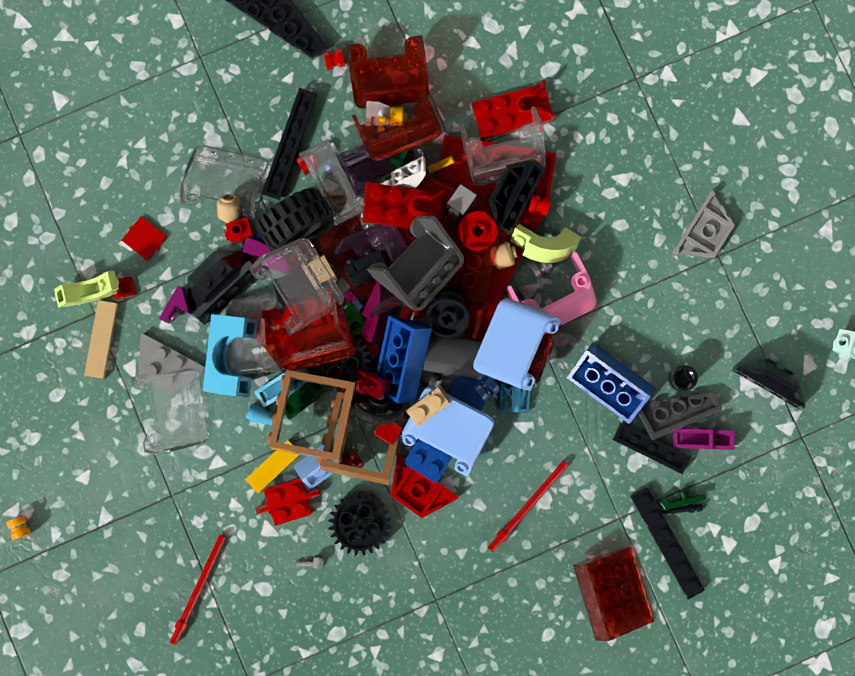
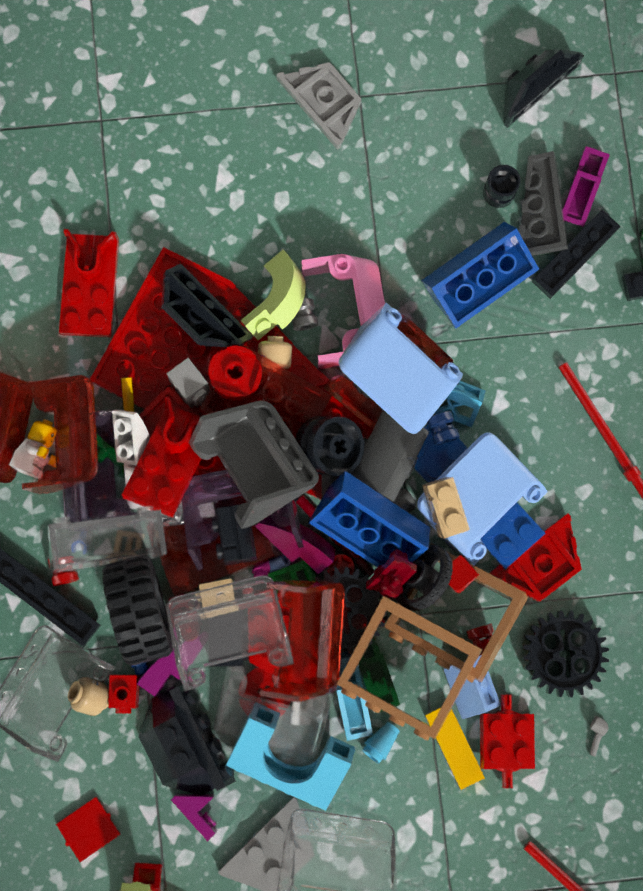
camera: 80 degrees left, 5 degrees down
clear windscreen [460,106,546,186] -> none
red wheel [528,193,551,216] -> none

